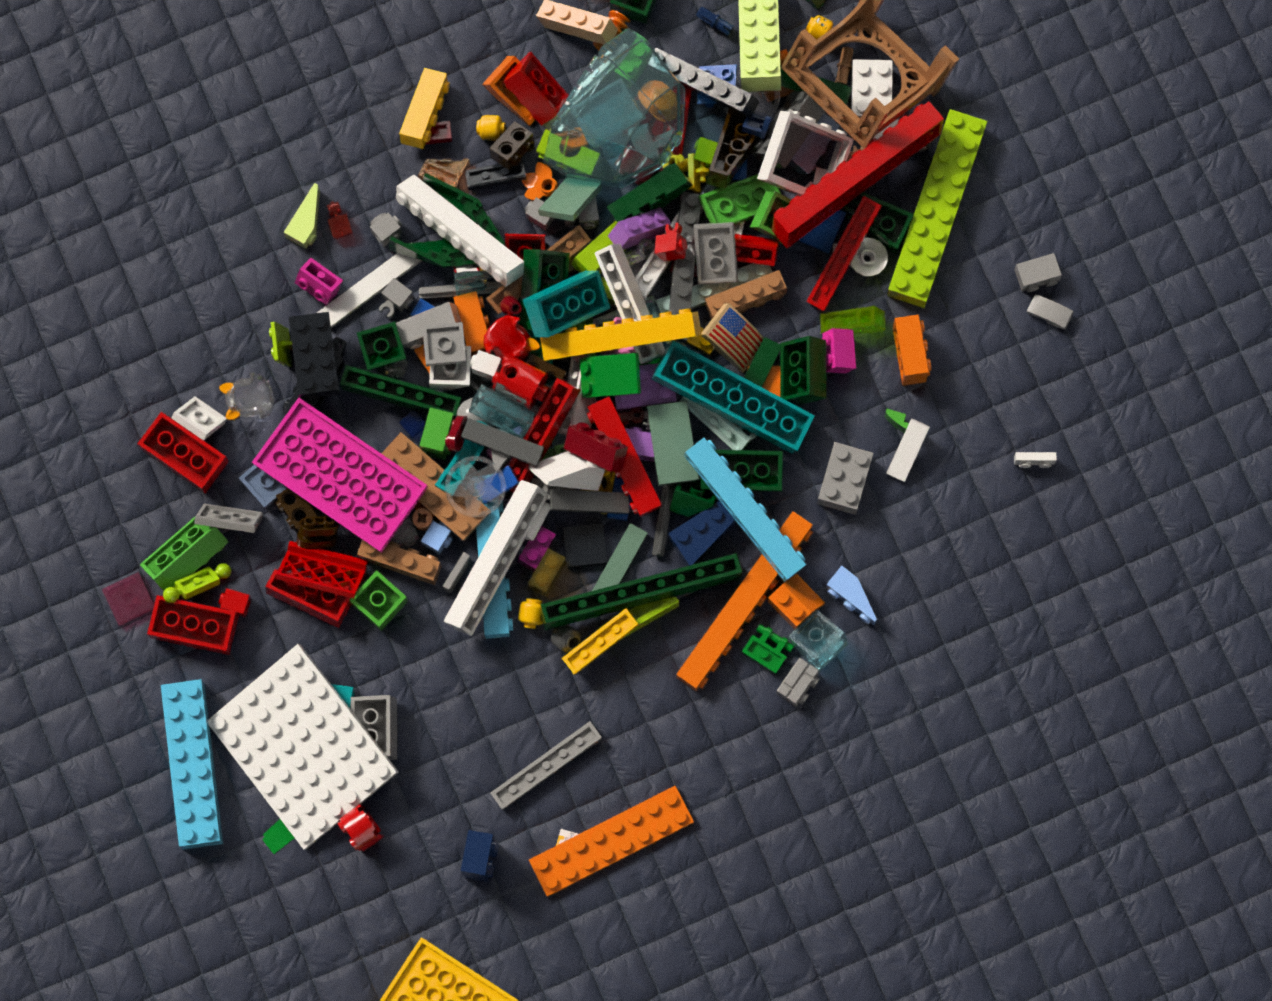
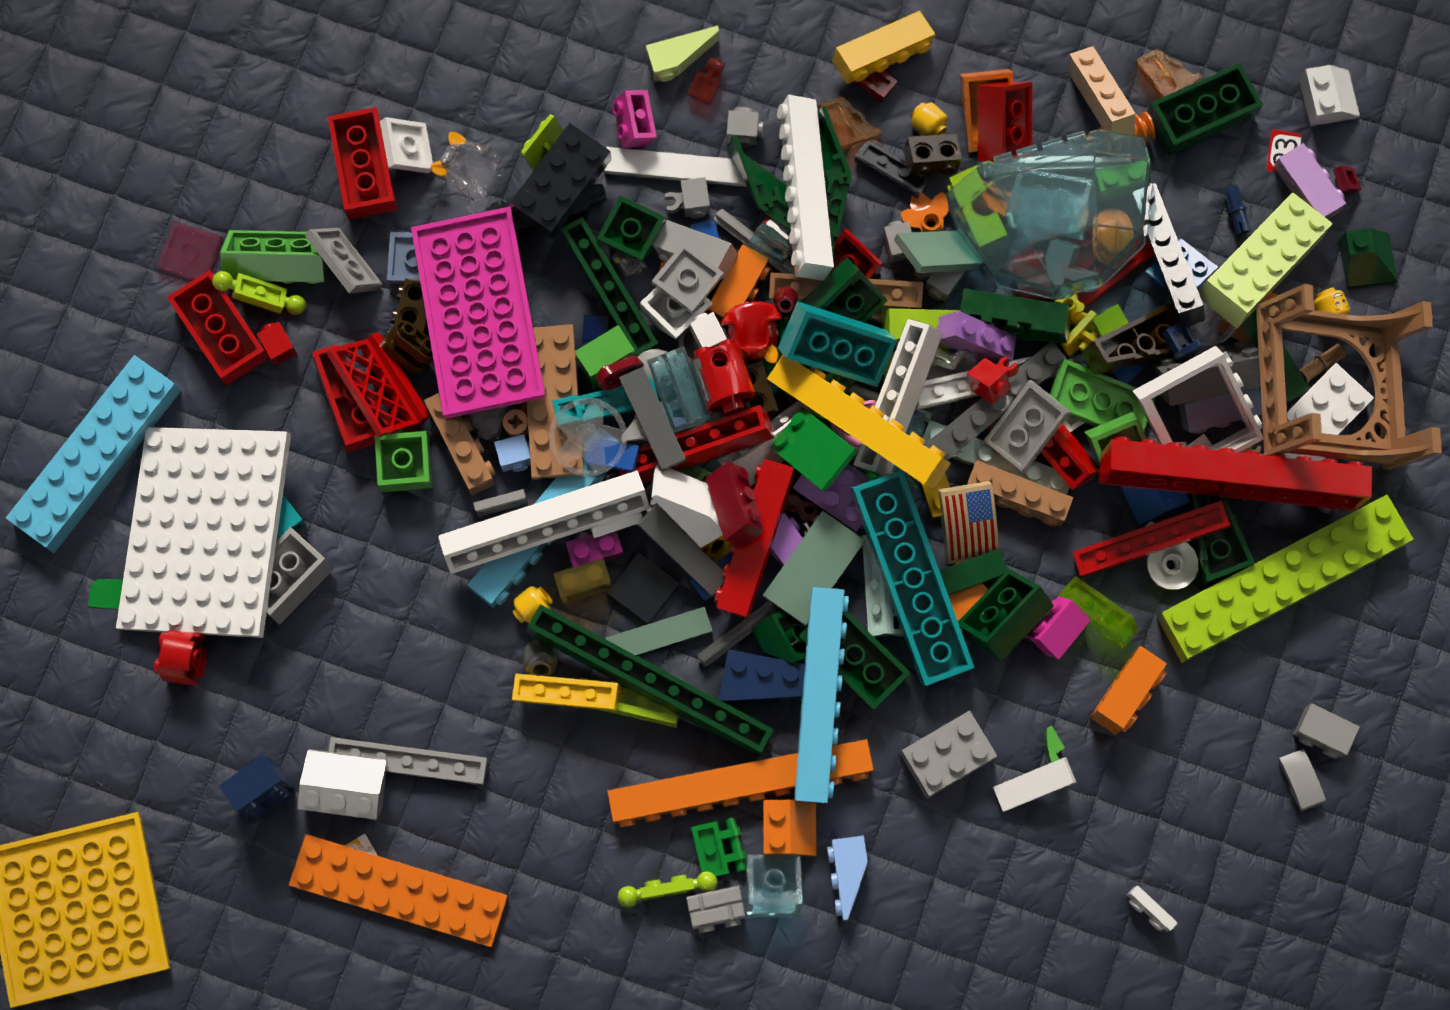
camera: 40 degrees right, 0 degrees up
none -> slope [298,749,387,819]
none -> lime plate [617,871,717,908]

